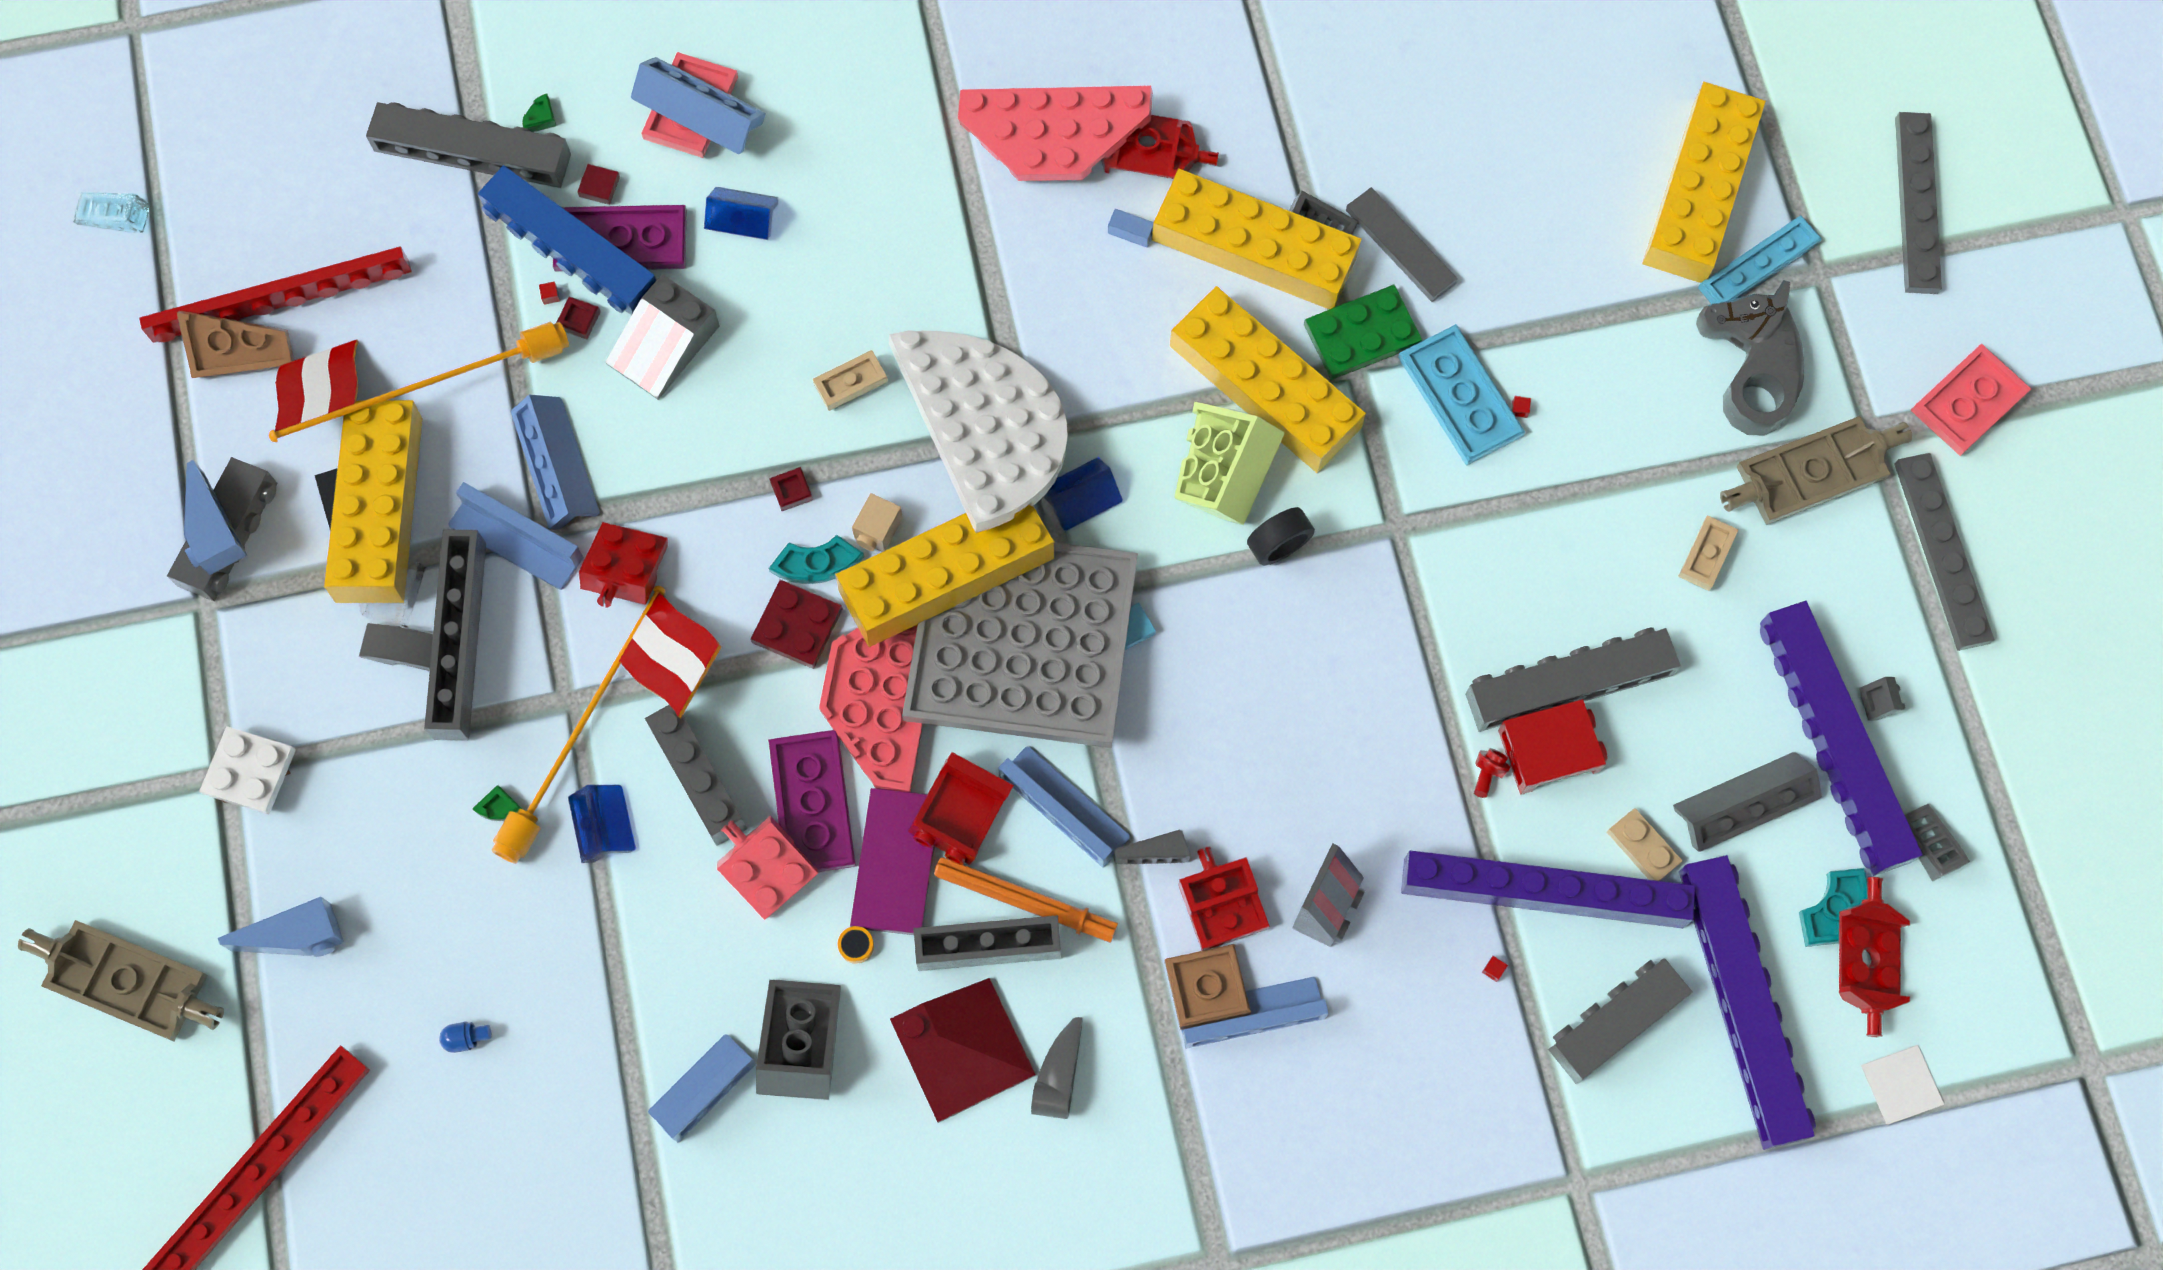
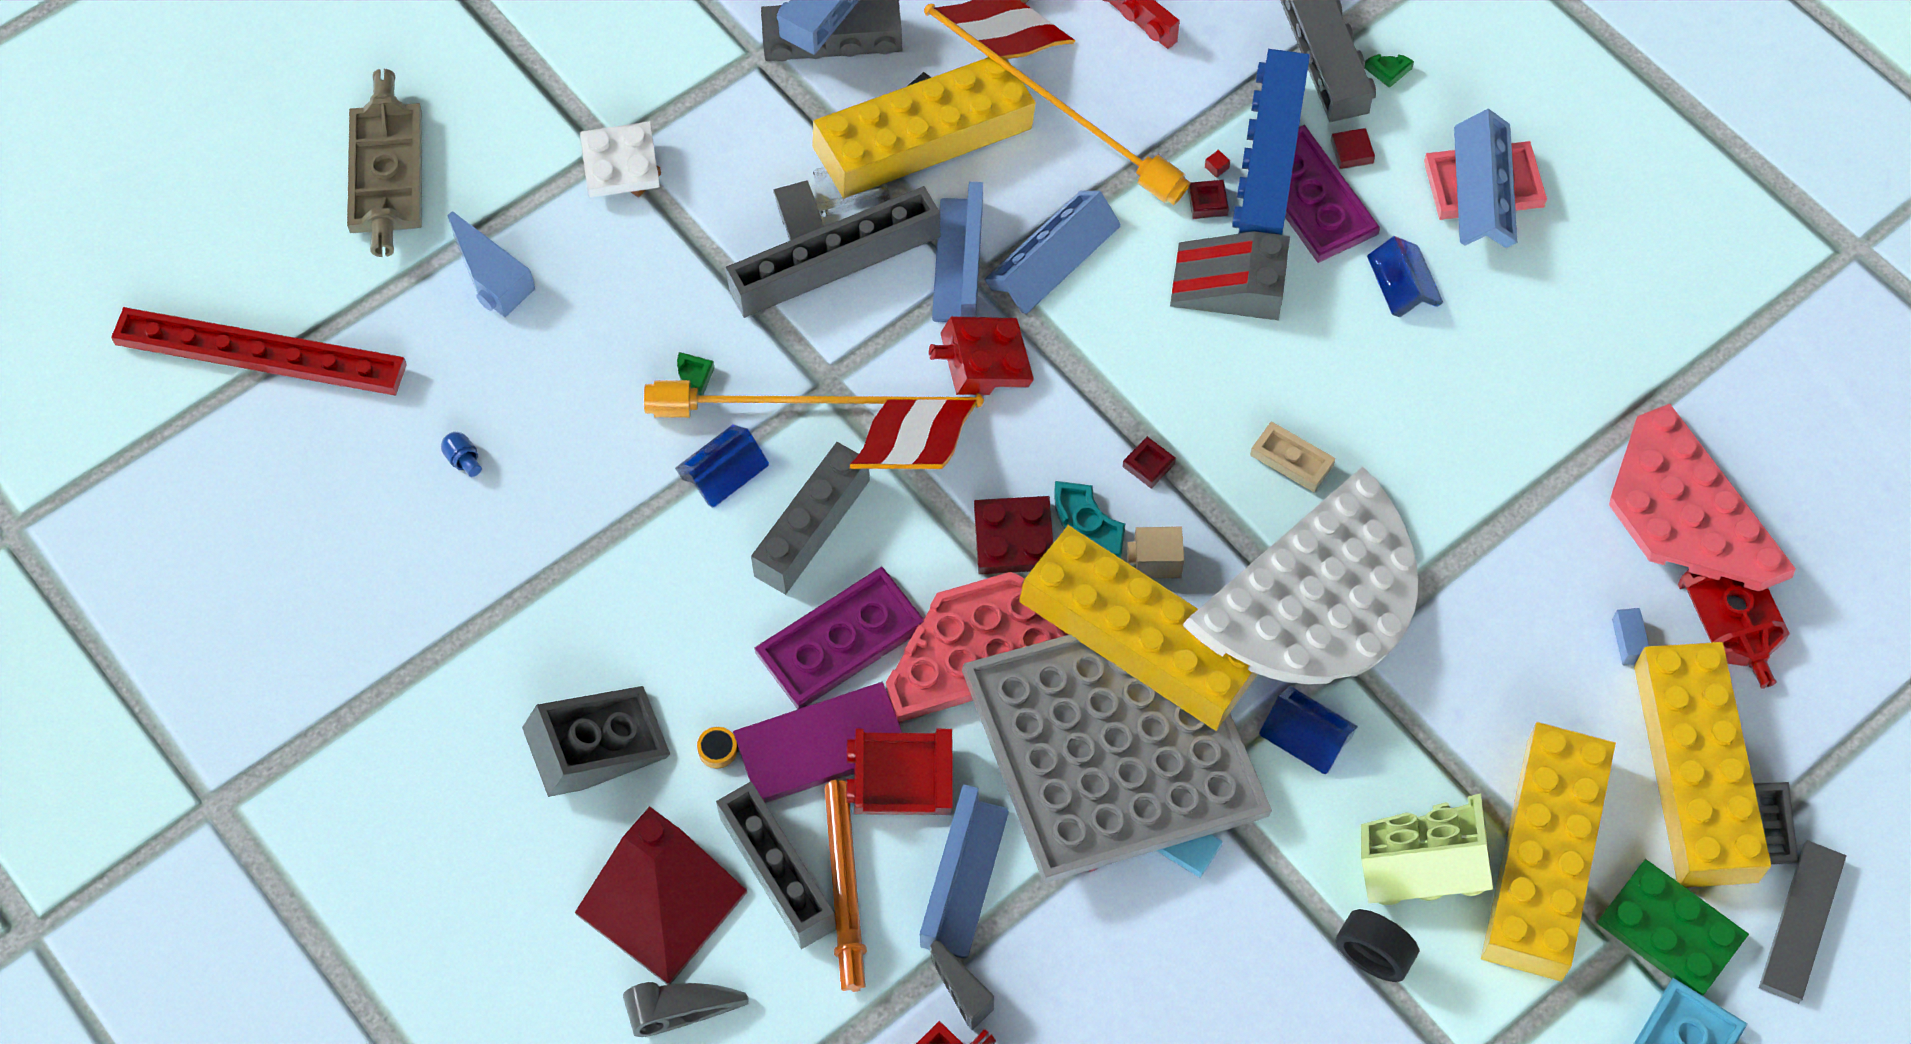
camera: 65 degrees right, 10 degrees down
medium blue panel [648,1034,756,1143] -> none
coral plate [717,815,818,920] -> none

